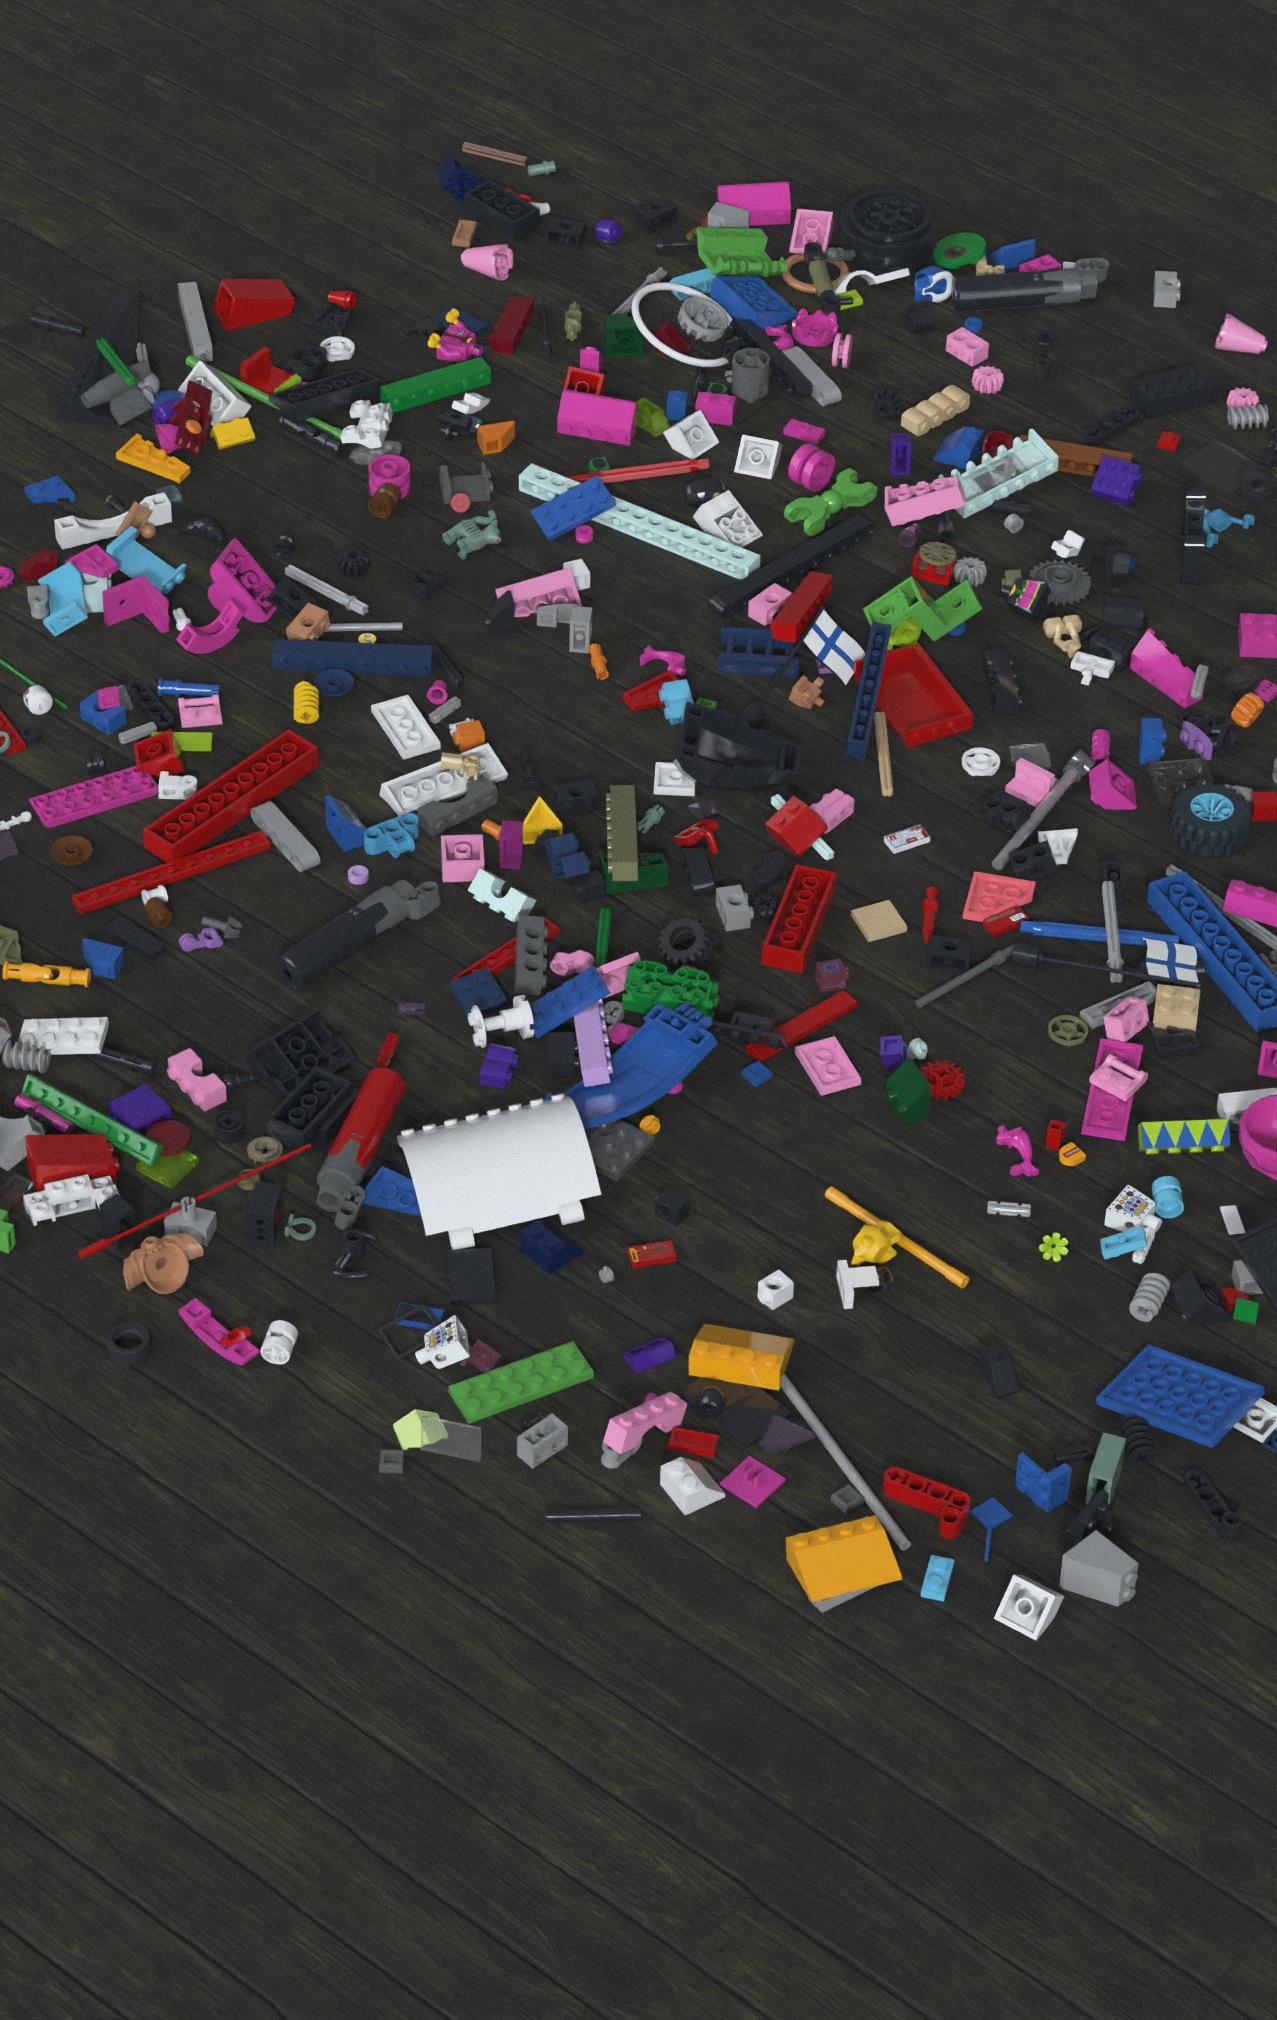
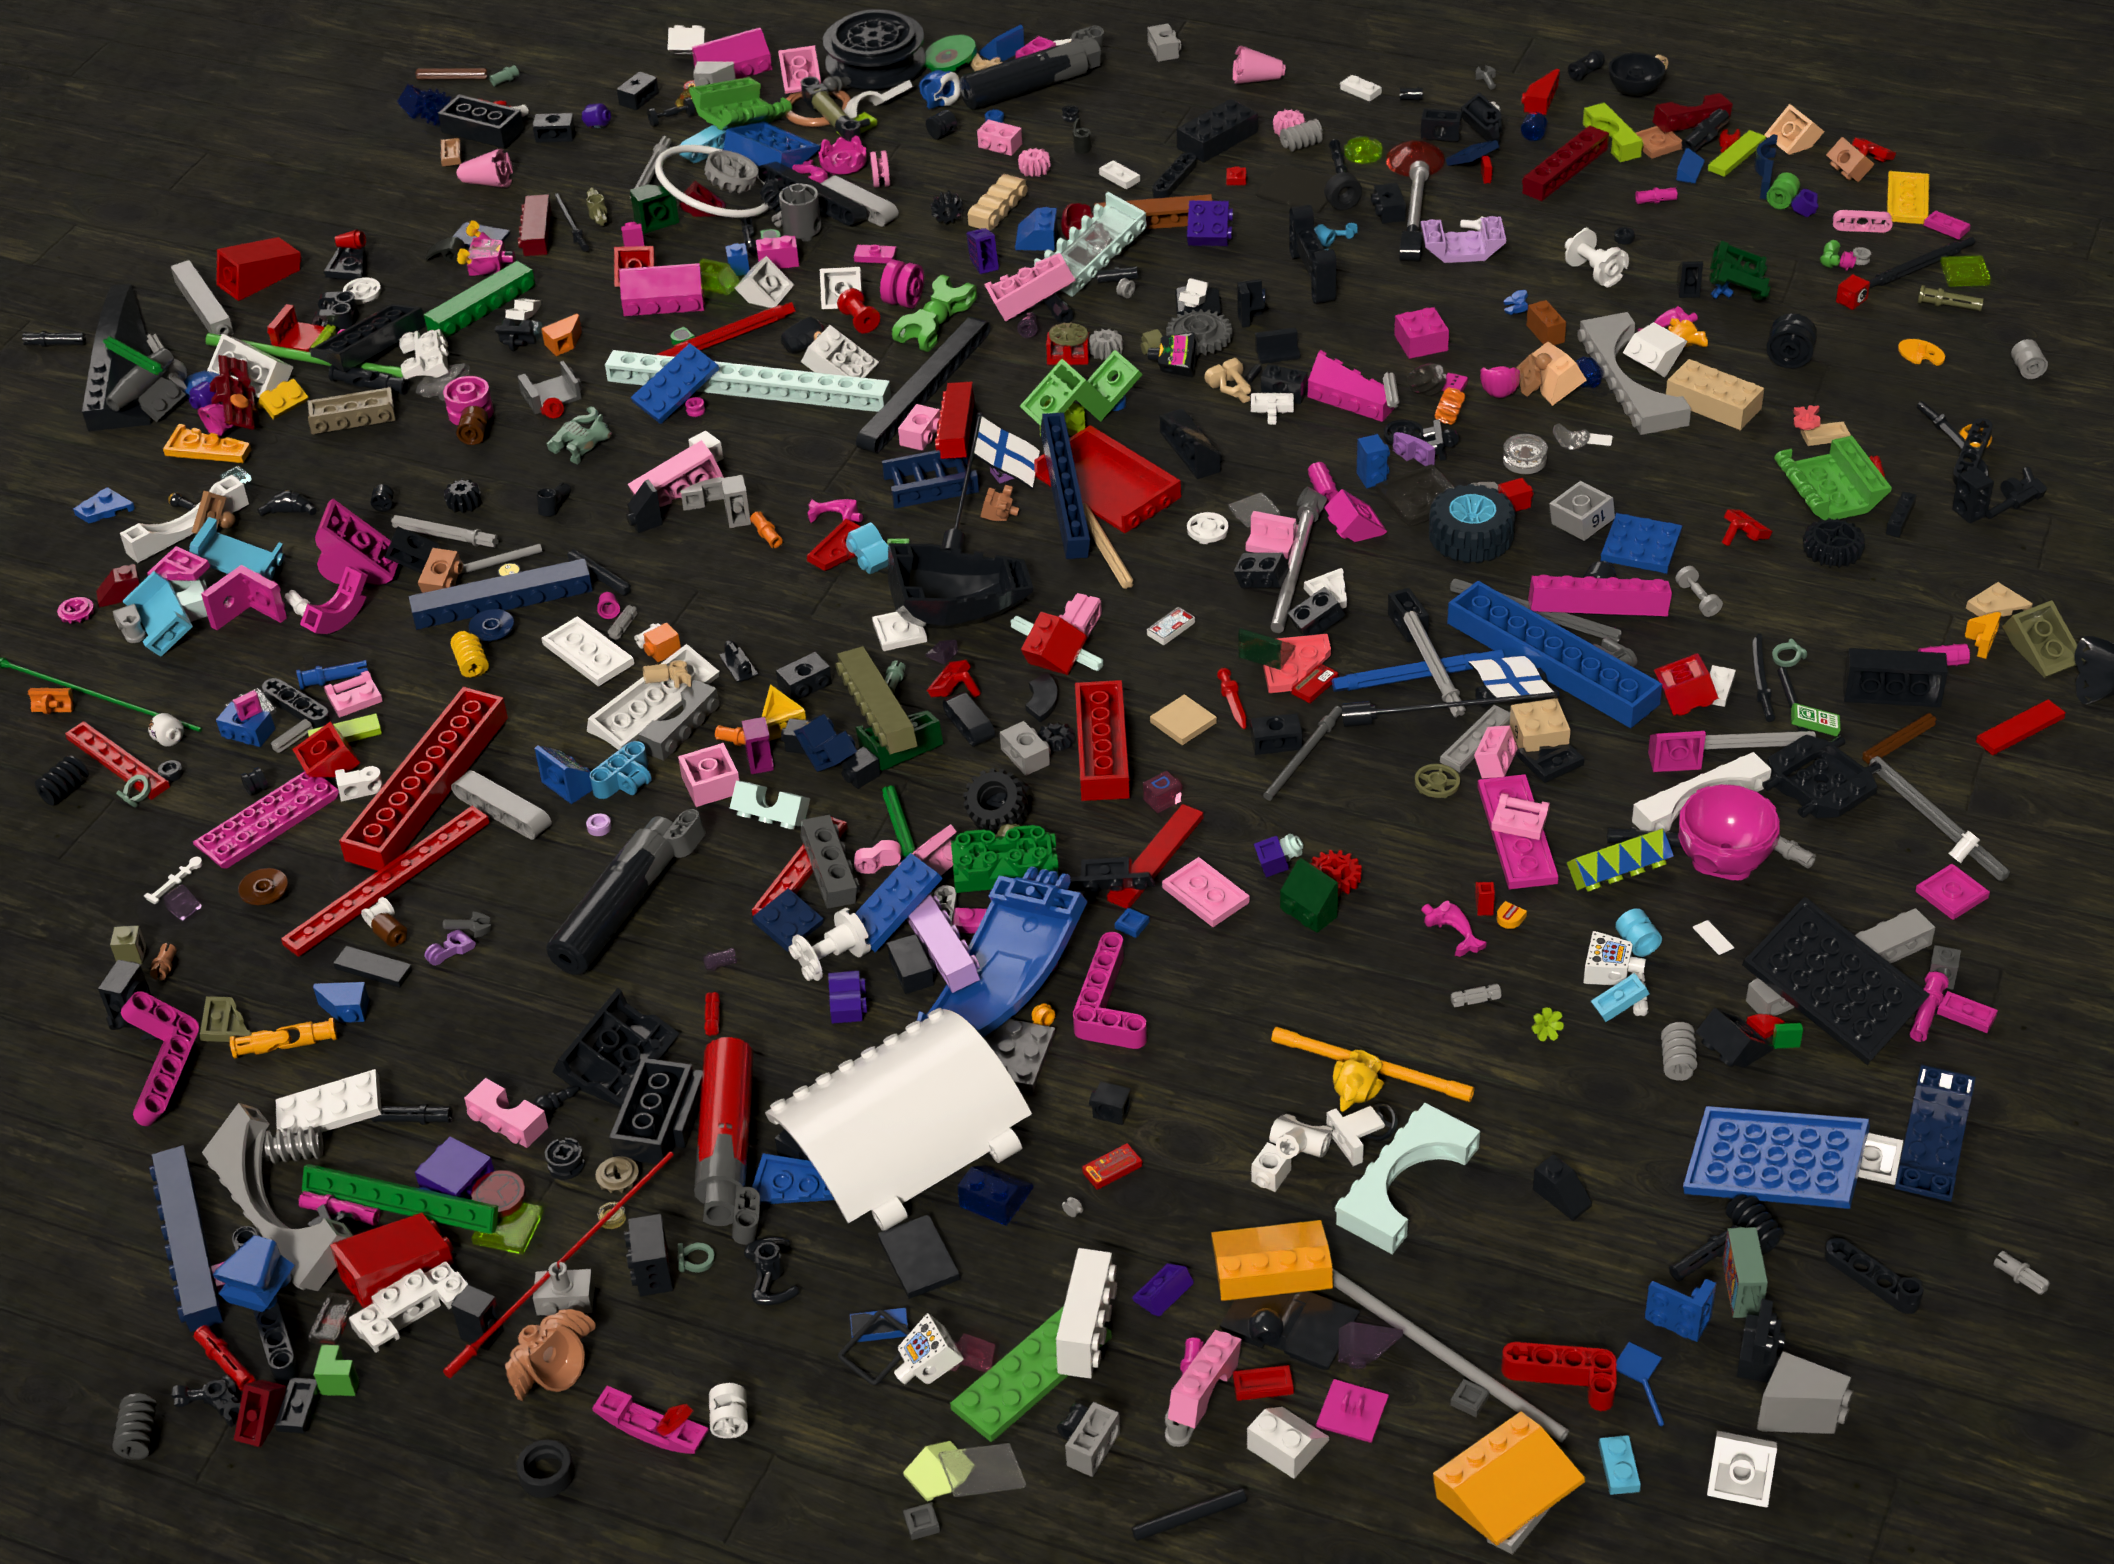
camera: 15 degrees left, 0 degrees up
none -> dark tan bracket [308,387,395,434]
none -> white slope [668,25,712,54]
none -> red piece [837,288,880,333]
none -> white brick [1056,1248,1117,1378]
none -> dark pink beam [1073,932,1147,1049]
none -> white plate [1099,161,1140,189]
none -> clear green slope [1238,628,1295,670]
none -> white connector [1269,1114,1333,1159]
none -> light aqua arch [1335,1103,1480,1254]

